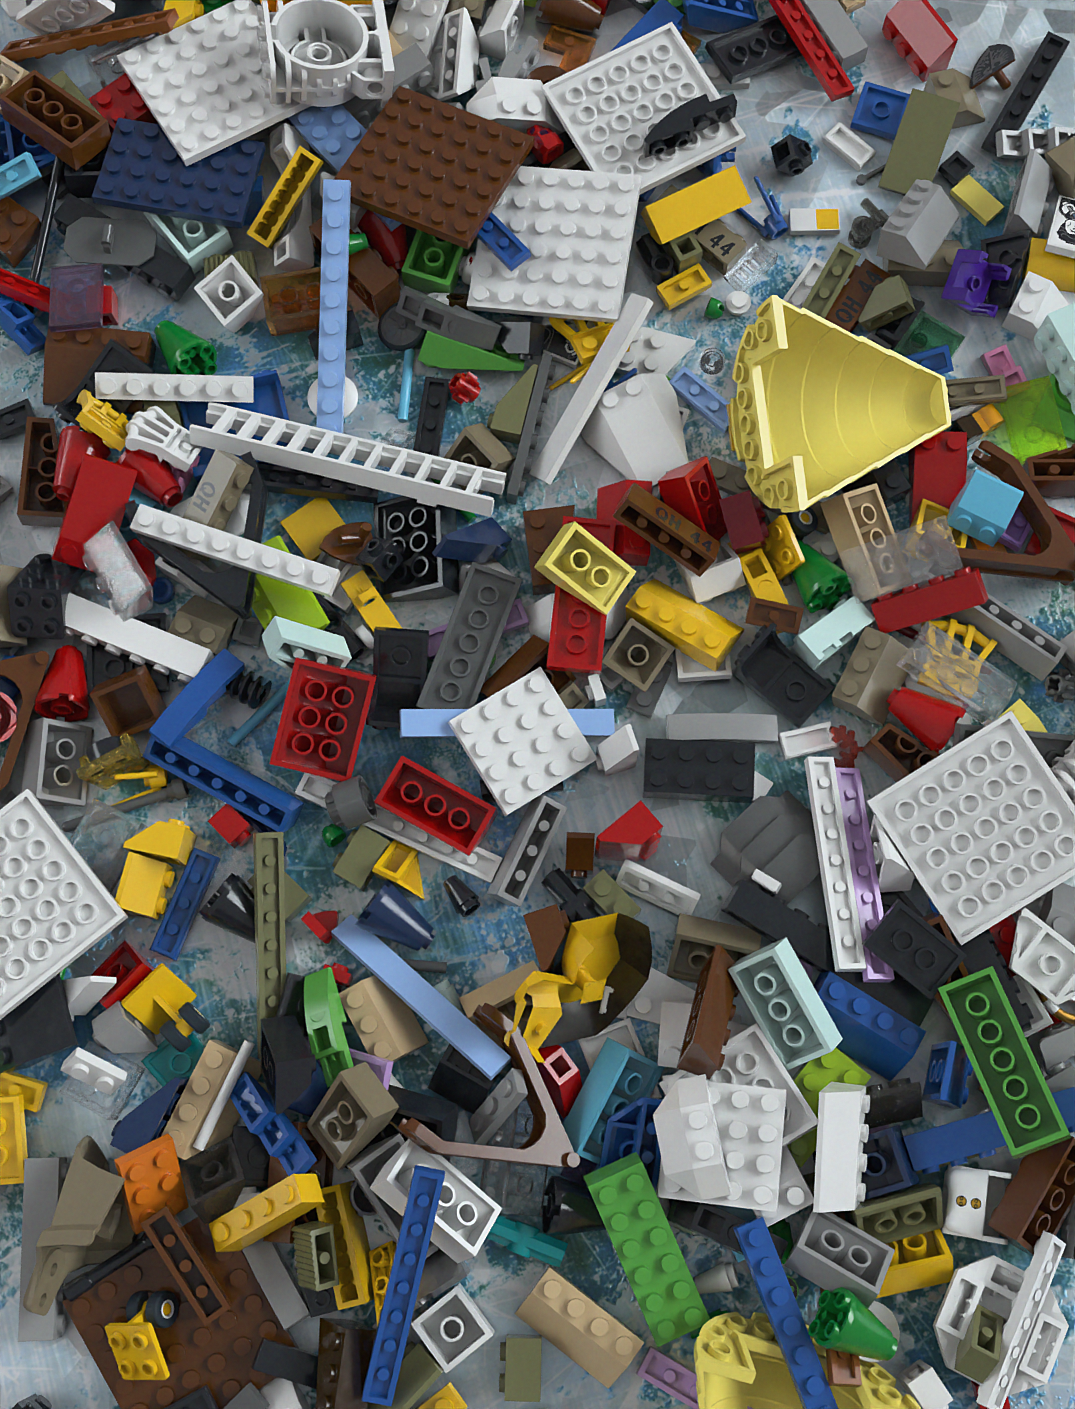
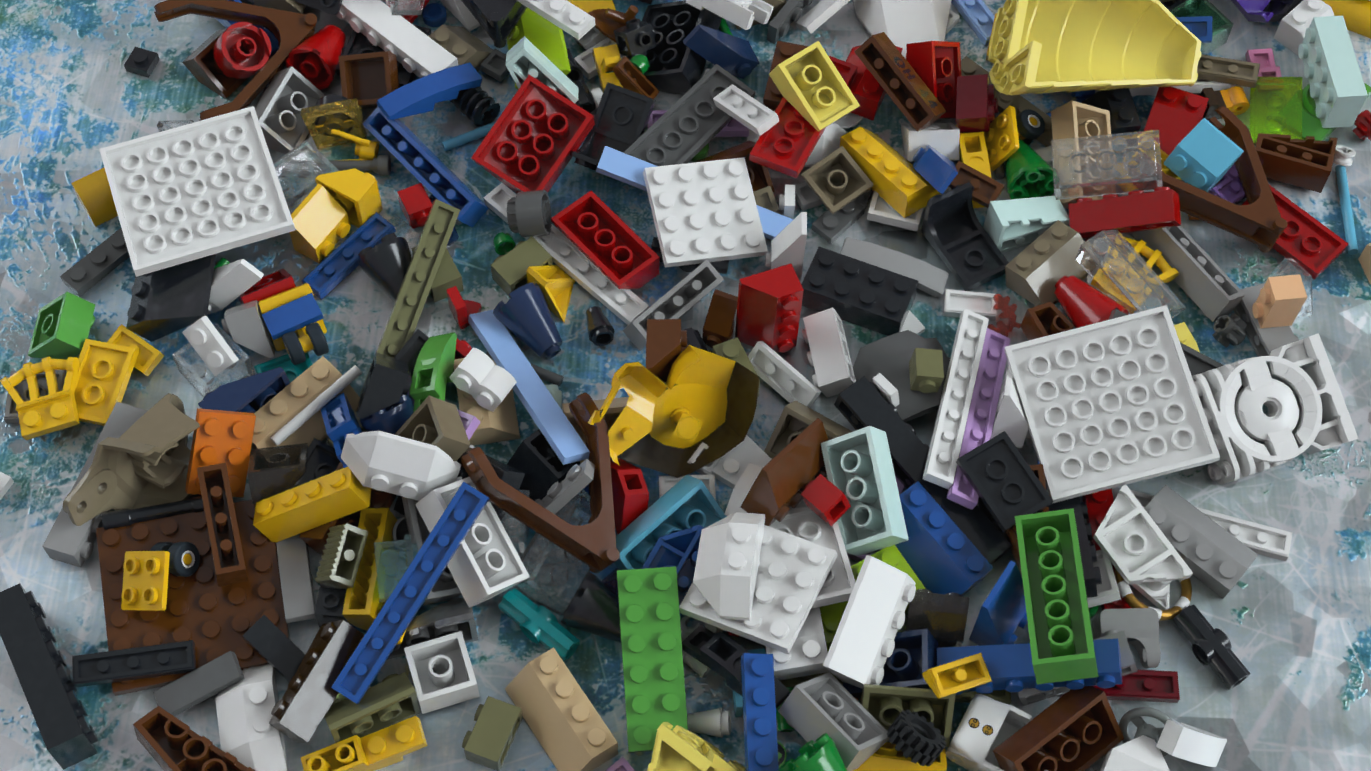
camera: 15 degrees right, 15 degrees down
none -> blue tile [262,293,324,340]
none -> white wedge [341,431,461,501]
none -> clear light blue bracket [374,535,418,602]
none -> white brick [450,347,517,412]
none -> reddish brown slope [612,56,659,99]
none -> green hinge [630,54,649,75]
none -> white plate [713,84,779,136]
none -> red brick [800,474,851,526]
none -> white brick [802,307,856,398]
none -> black tyre [887,710,946,766]
none -> olive brick [909,348,944,393]
none -> blue slope [912,145,958,194]
none -> yellow slope [922,653,992,699]

